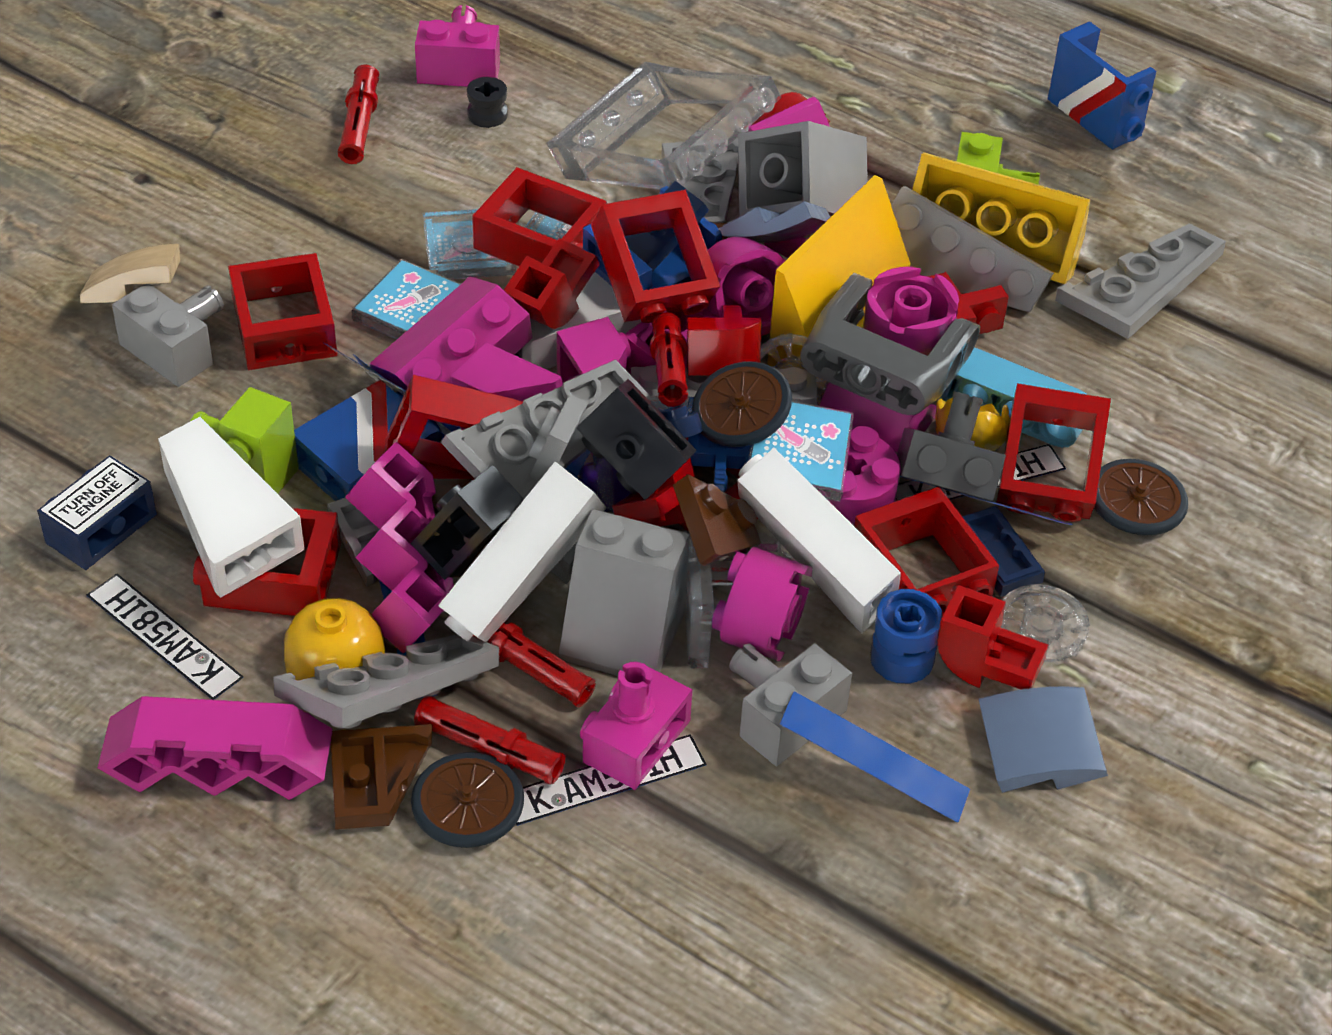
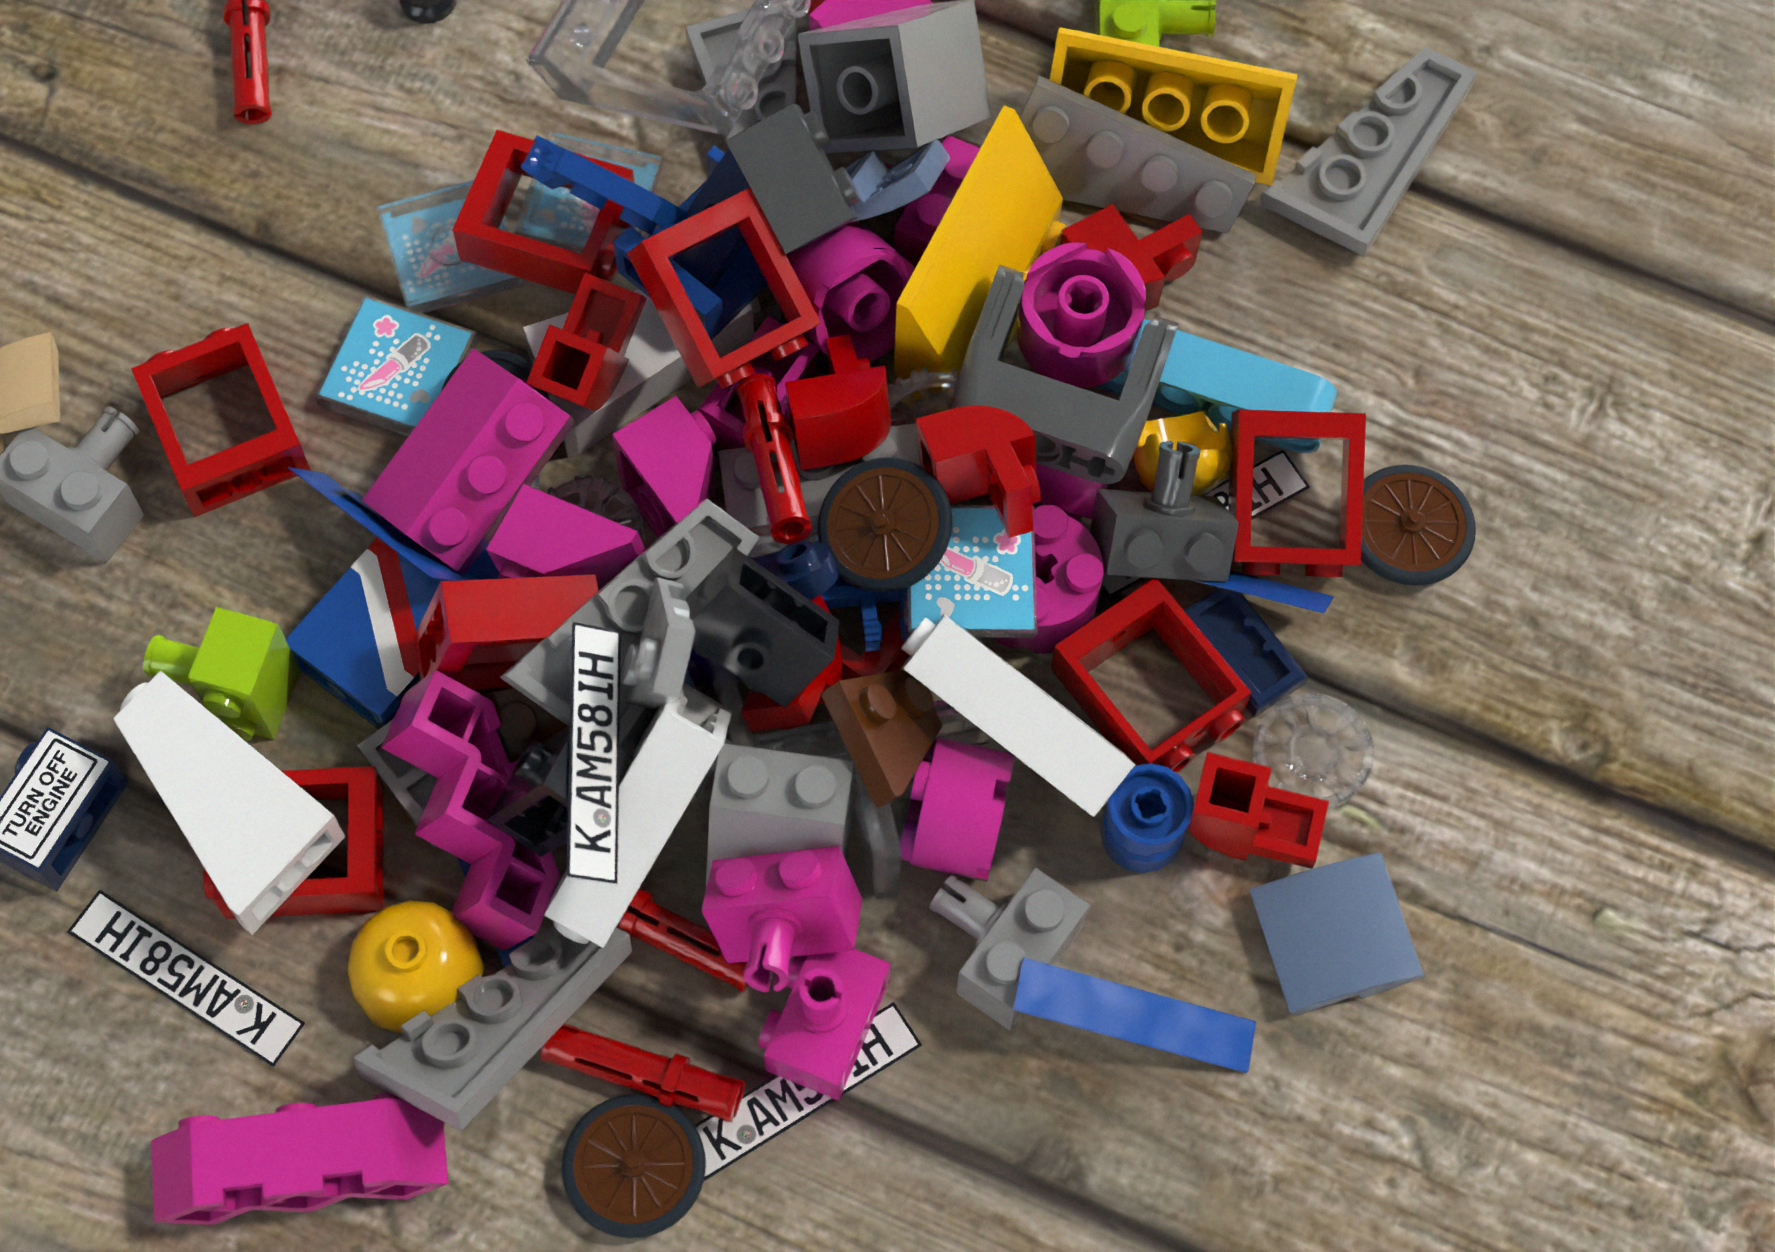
camera: 10 degrees left, 20 degrees up
reddish brown wing [331,724,432,830] -> none
none -> blue hinge [521,135,688,235]
none -> sticker [567,622,621,884]
none -> dark pink brick [701,846,863,992]
none -> dark grey brick [725,103,861,254]
none -> red brick [916,405,1041,538]

